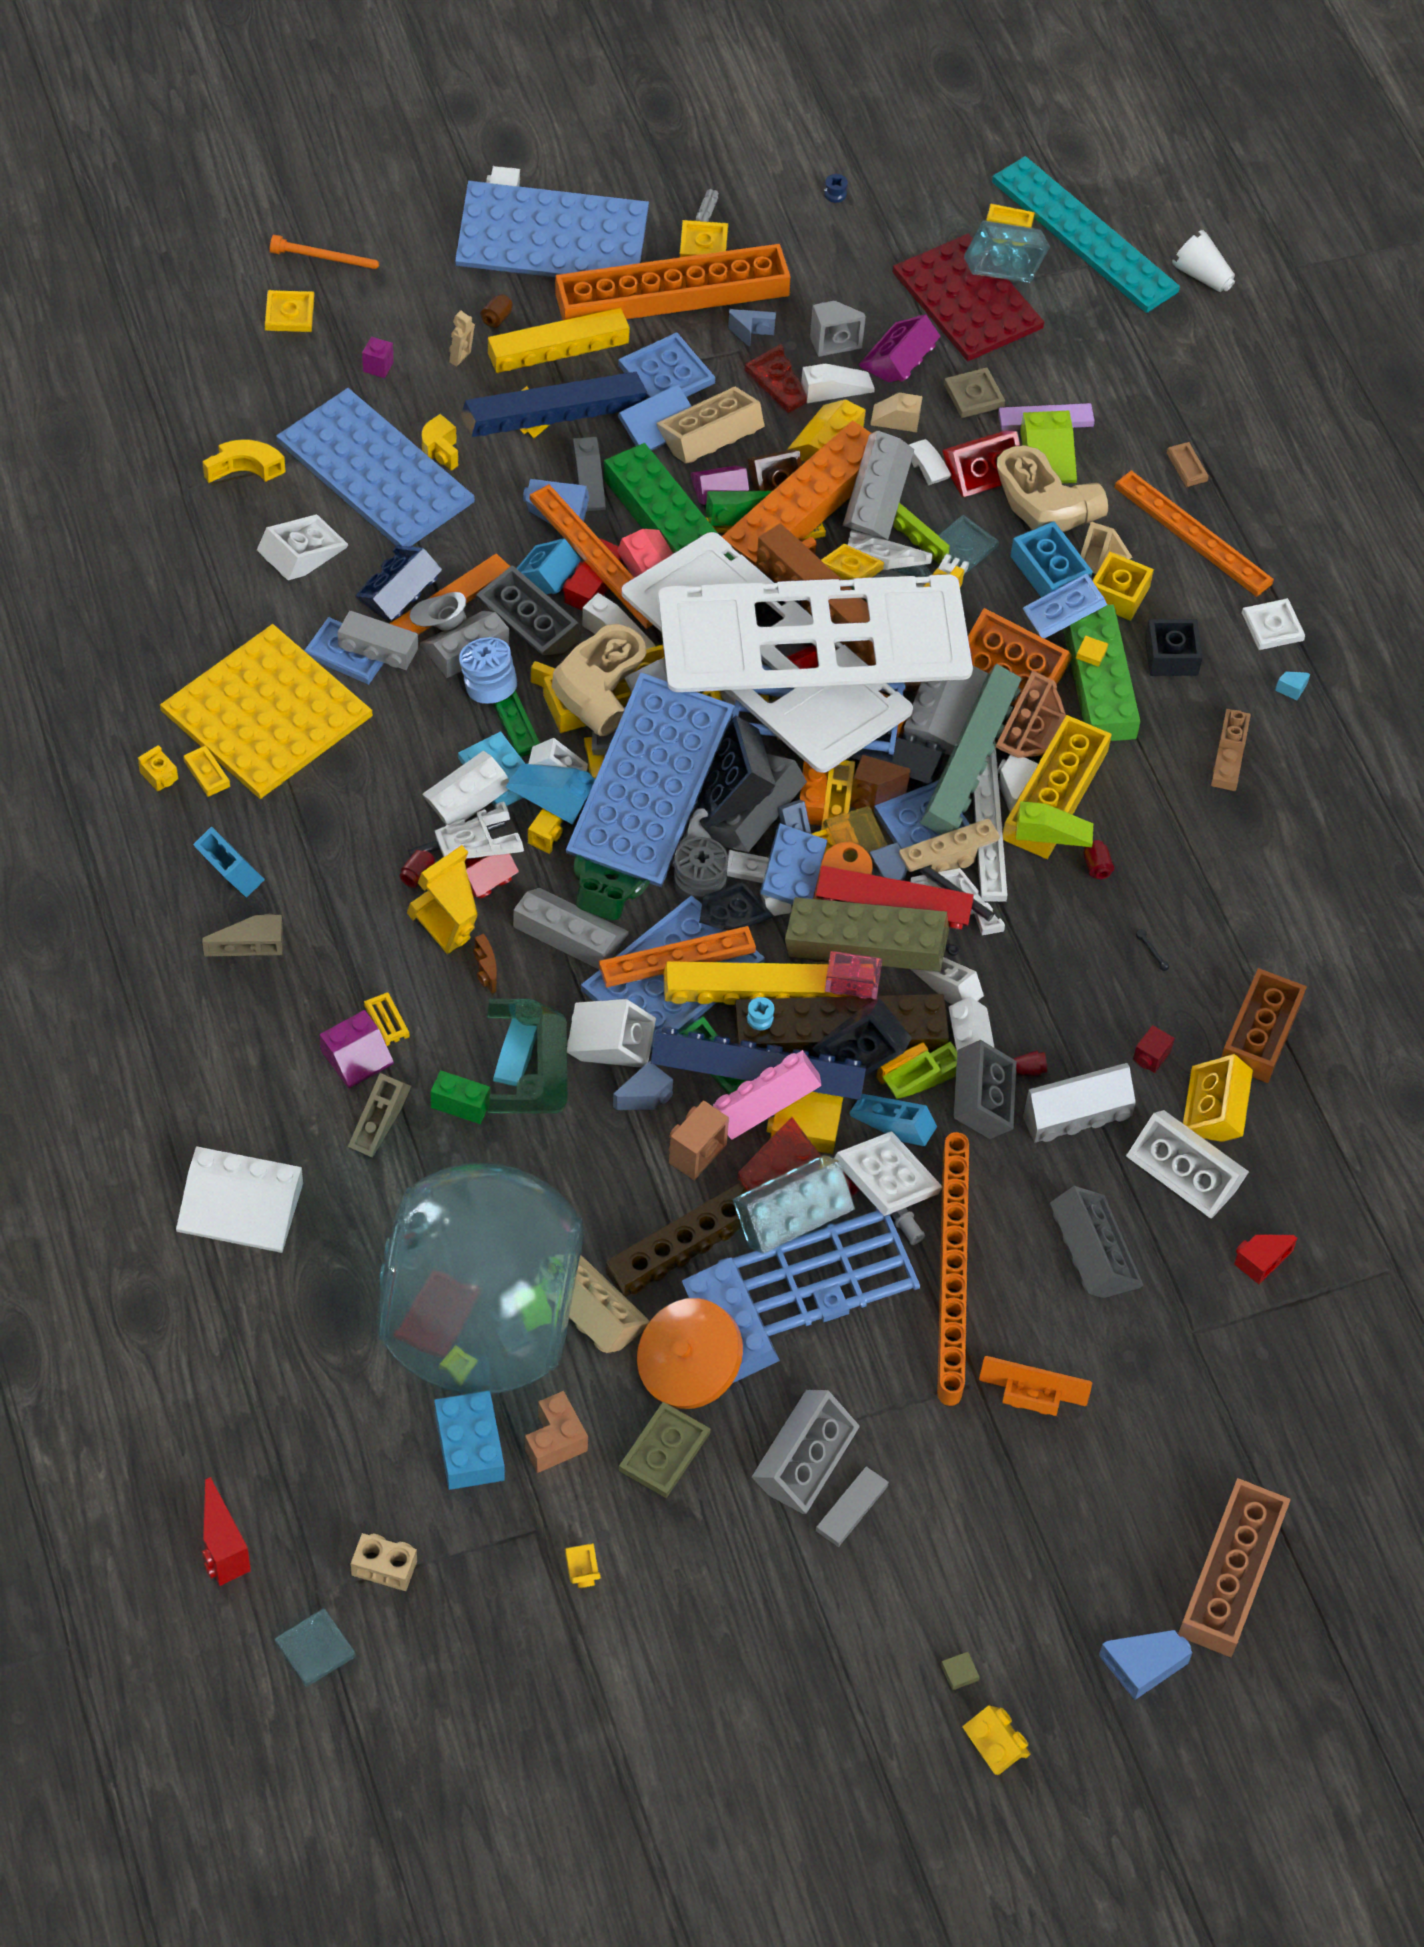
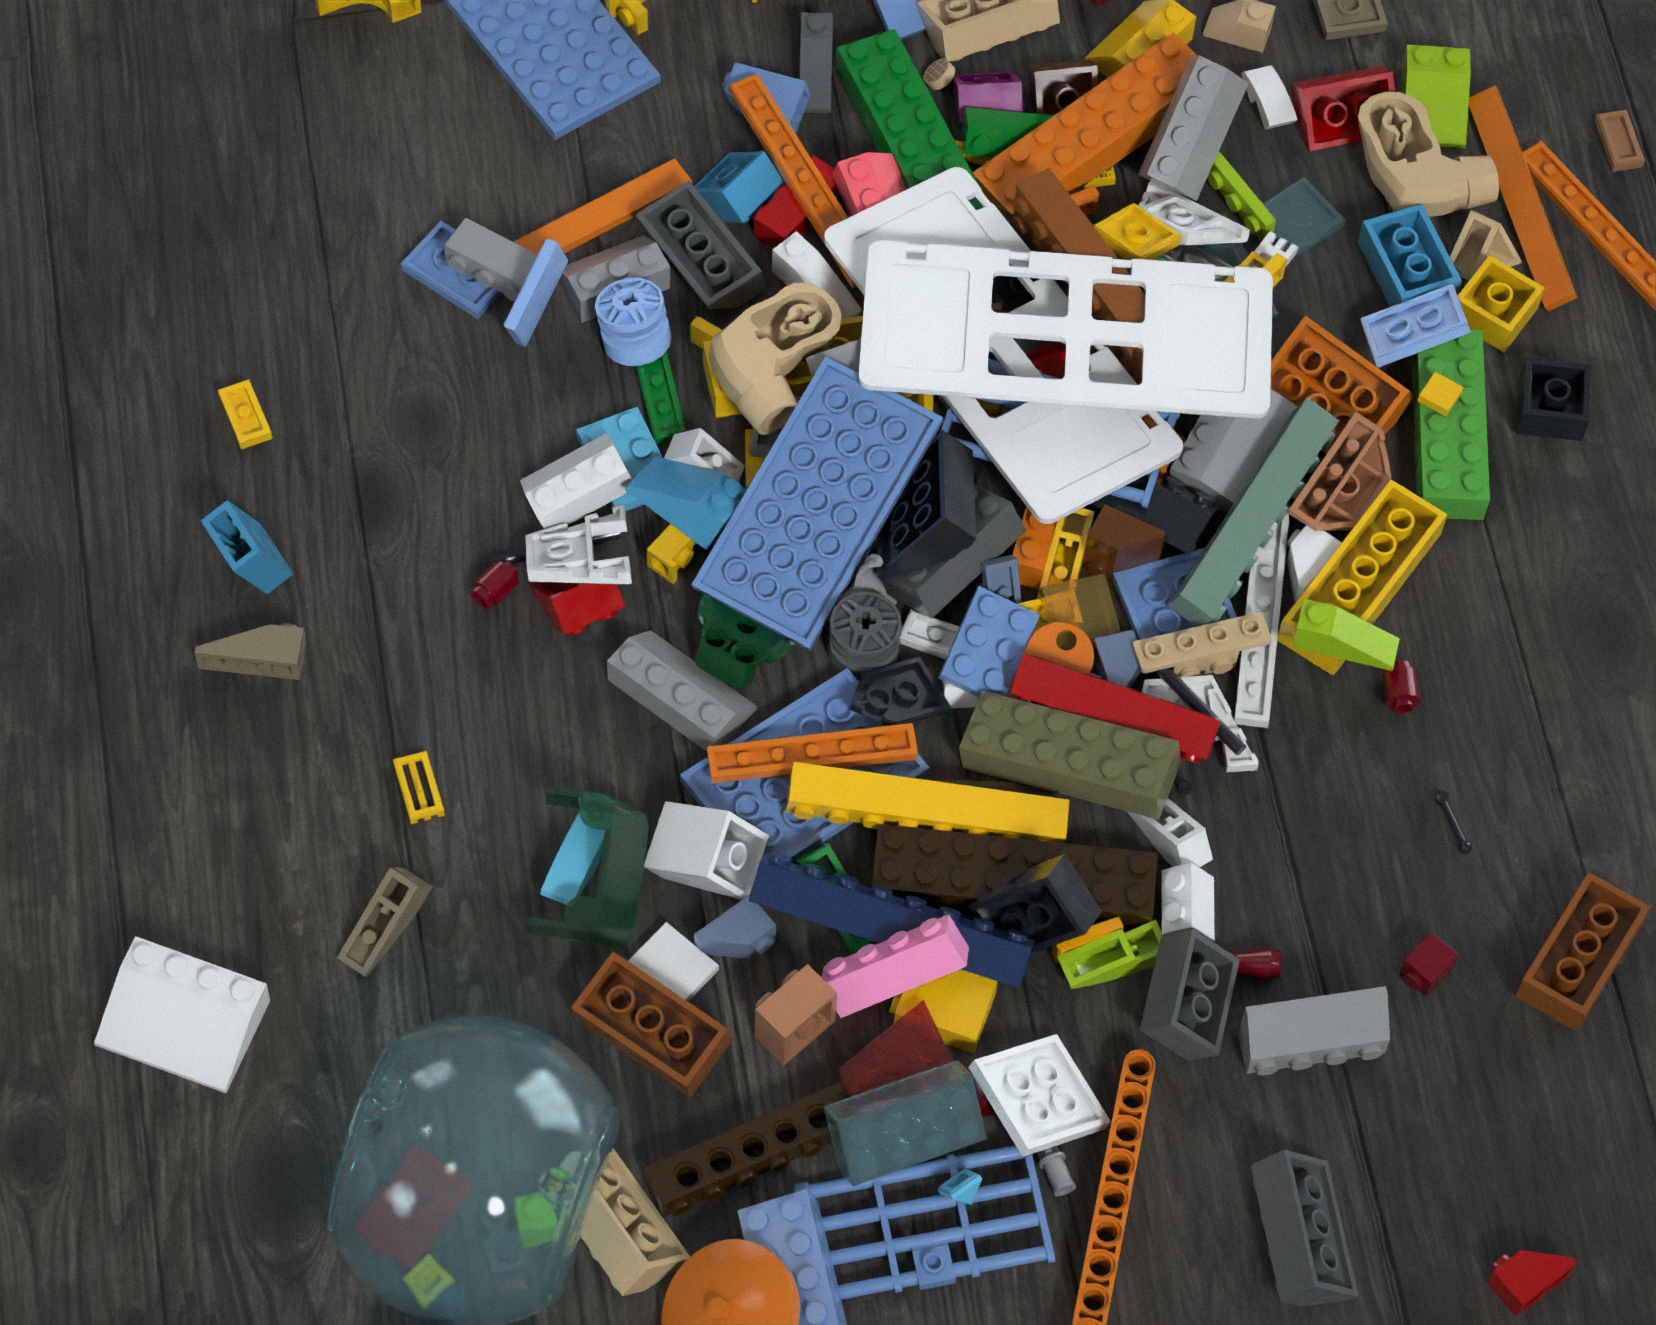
camera: 10 degrees right, 5 degrees up
yellow brick [138,745,178,792] -> none
yellow plate [160,624,373,799] -> none
white slope [257,514,348,580] -> none
magenta slope [319,1010,394,1089] -> none
wedge [356,545,442,620] -> none
yellow windscreen [407,845,478,955] -> none
light grey piece [410,592,466,631] -> none
green brick [430,1070,490,1124] -> none
dark orange slope [473,934,497,994] -> none
medium azure wheel [747,997,774,1030] -> none
clear pink brick [825,951,883,999] -> none
dark azure slope [849,1094,937,1146] -> none
lavender tile [998,403,1094,431] -> none
white slope [1126,1110,1249,1218] -> none
yellow slope [1183,1054,1253,1142] -> none
medium nougat slope [1211,709,1251,791] -> none
none -> light blue tile [504,238,568,348]
none -> dark orange brick [571,951,732,1098]
none -> white tile [628,922,719,1001]
none -> tan tile [923,58,955,90]
none -> medium azure slope [937,1169,982,1204]
none -> orange tile [1469,85,1578,311]

